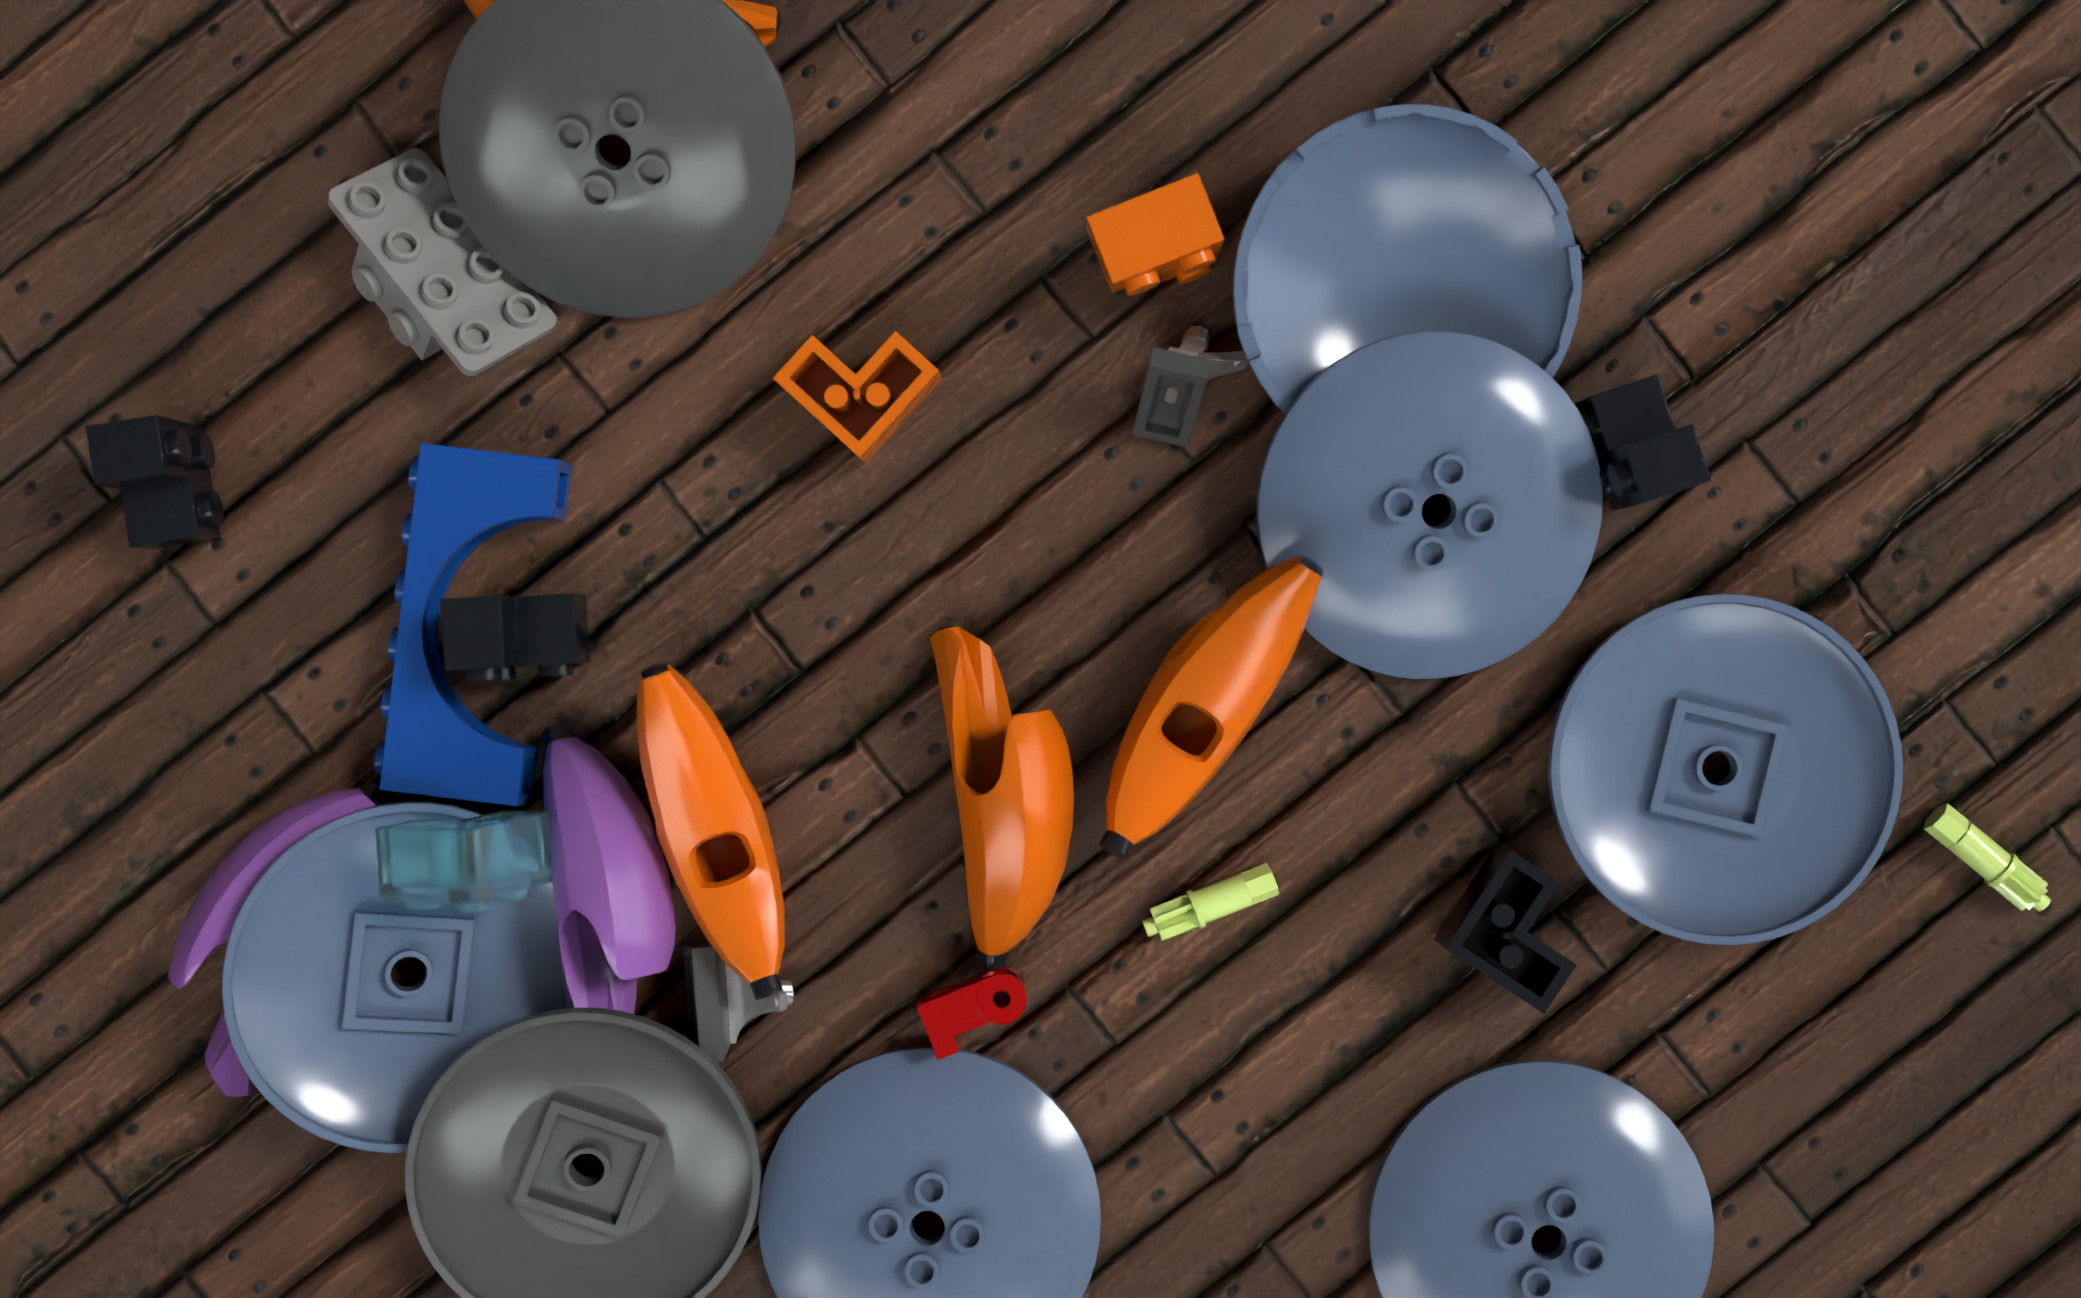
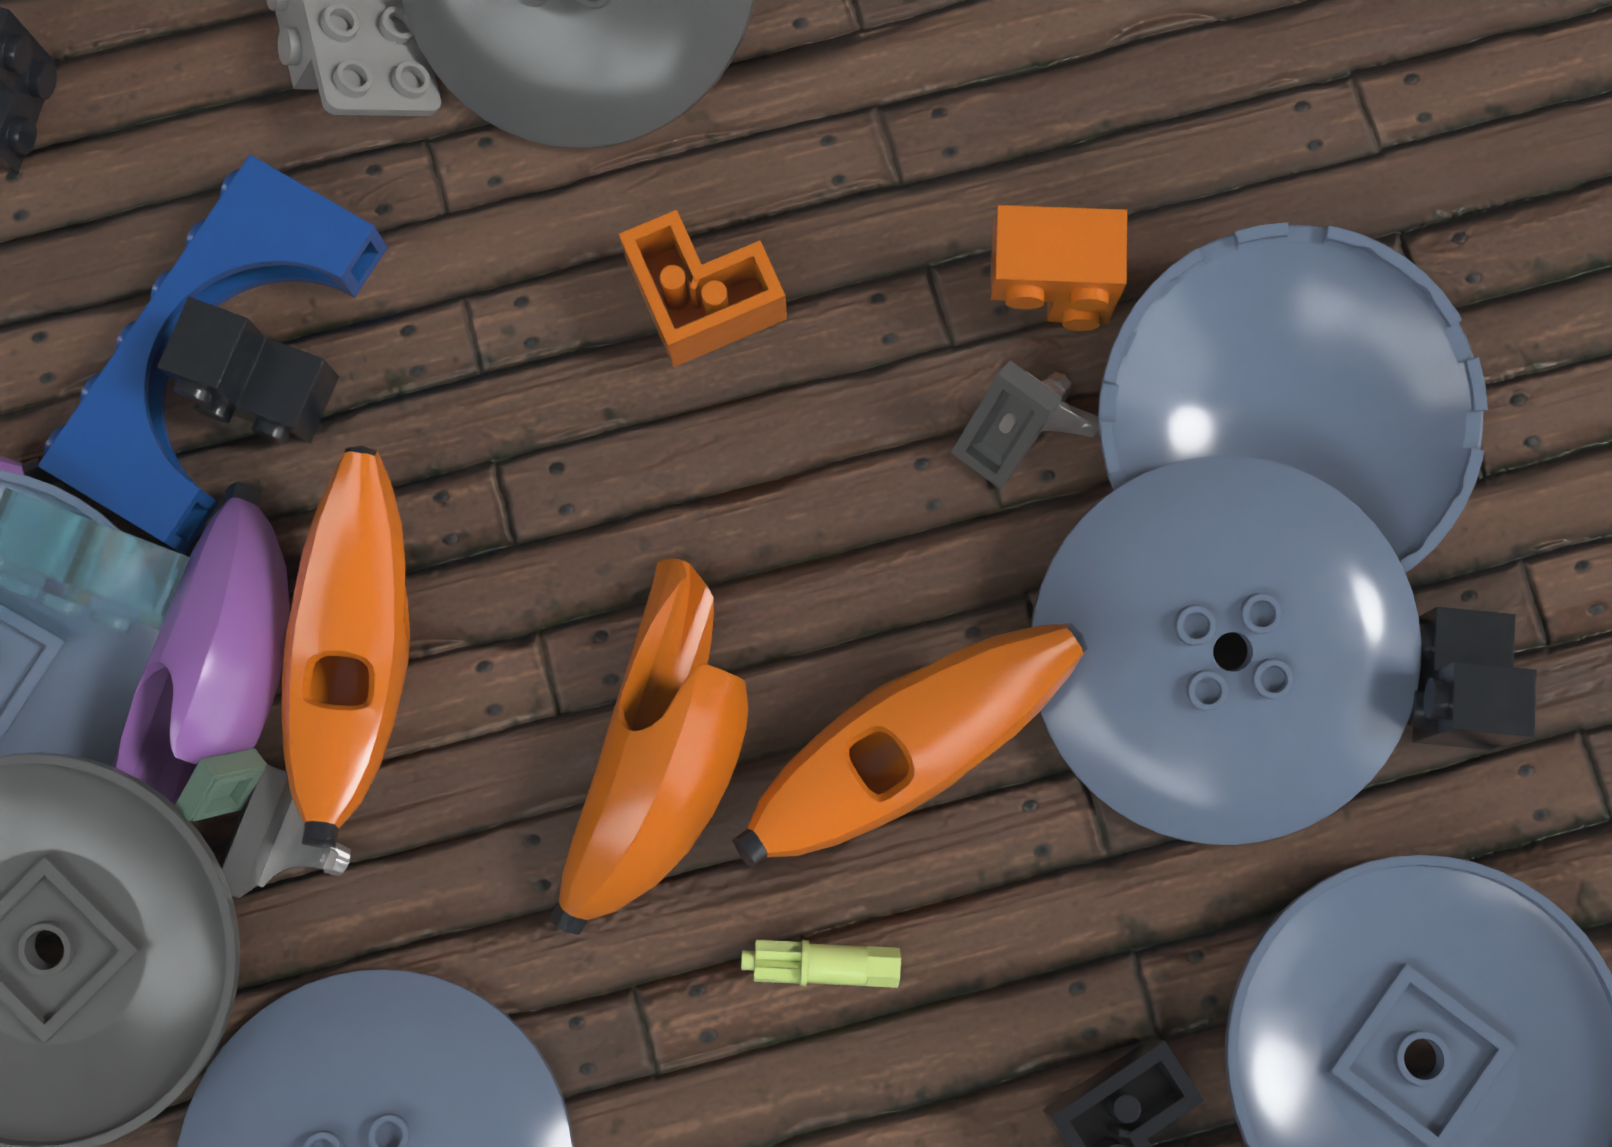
camera: 30 degrees right, 10 degrees down
red leg [917,968,1027,1060] -> none
none -> sand green tile [175,748,267,822]

